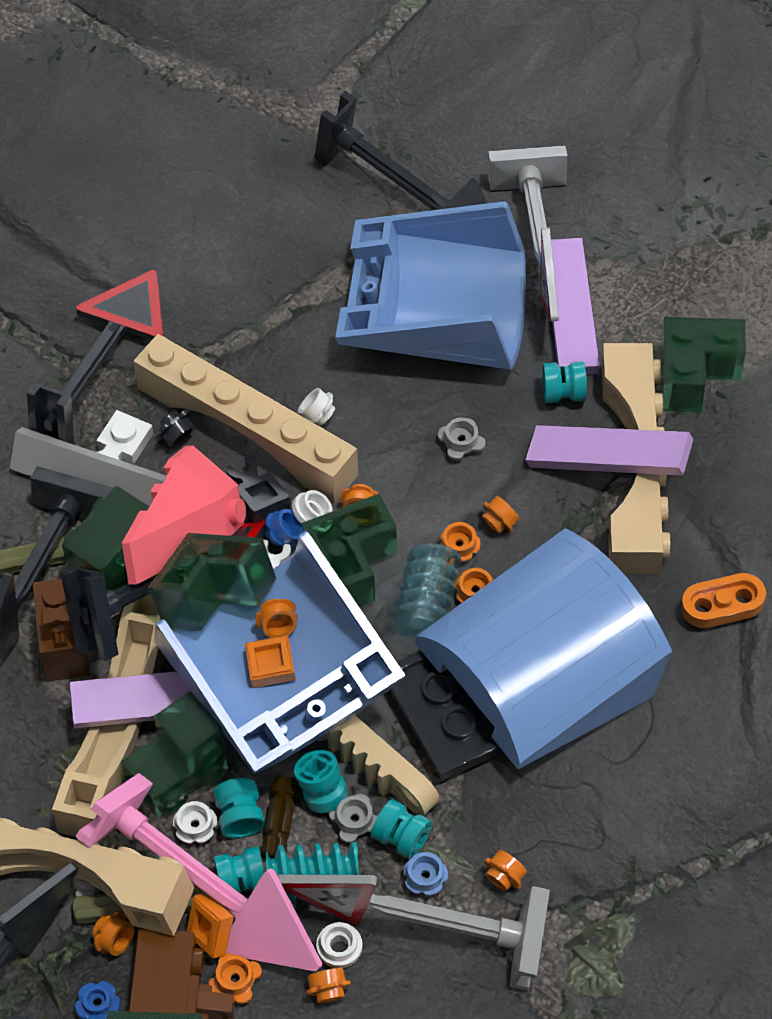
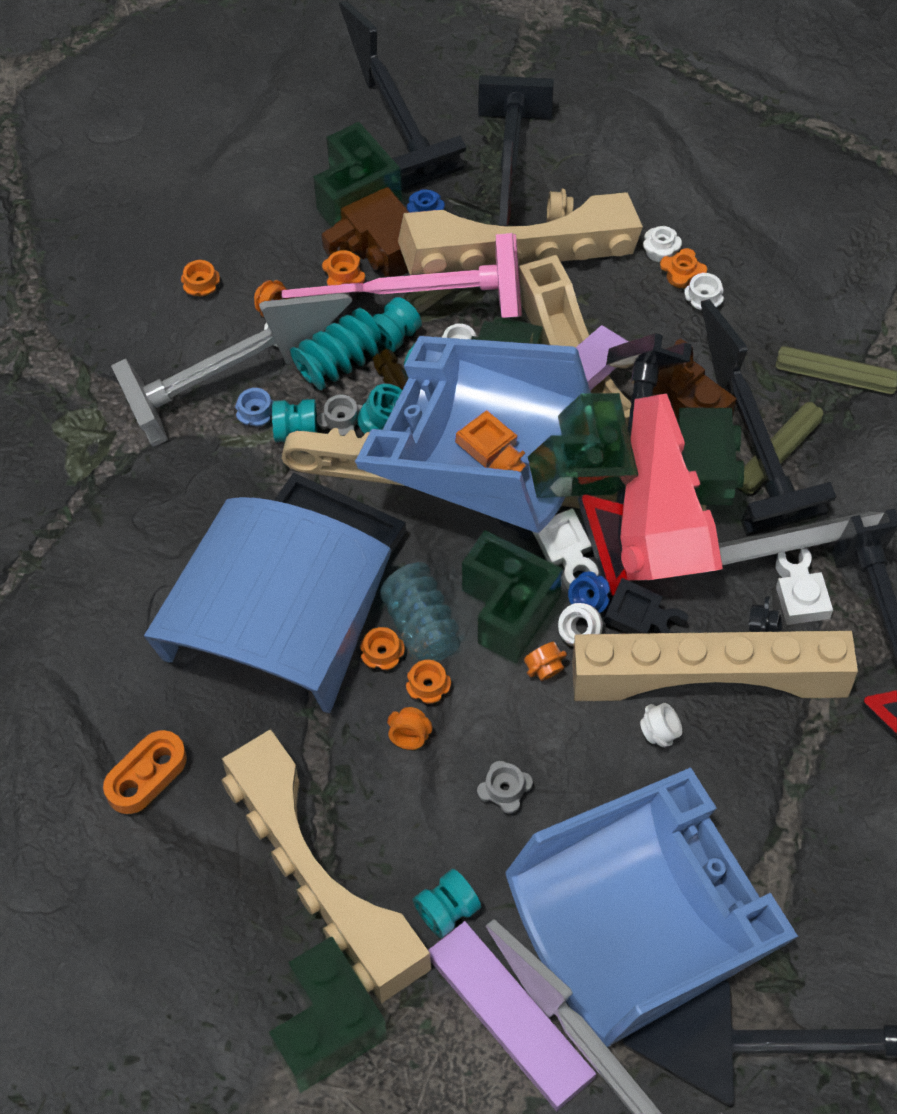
camera: 145 degrees right, 0 degrees up
orange tile [187,893,234,958] -> none
orange plate [484,850,527,891] -> none
lavender tile [525,425,693,476] -> none

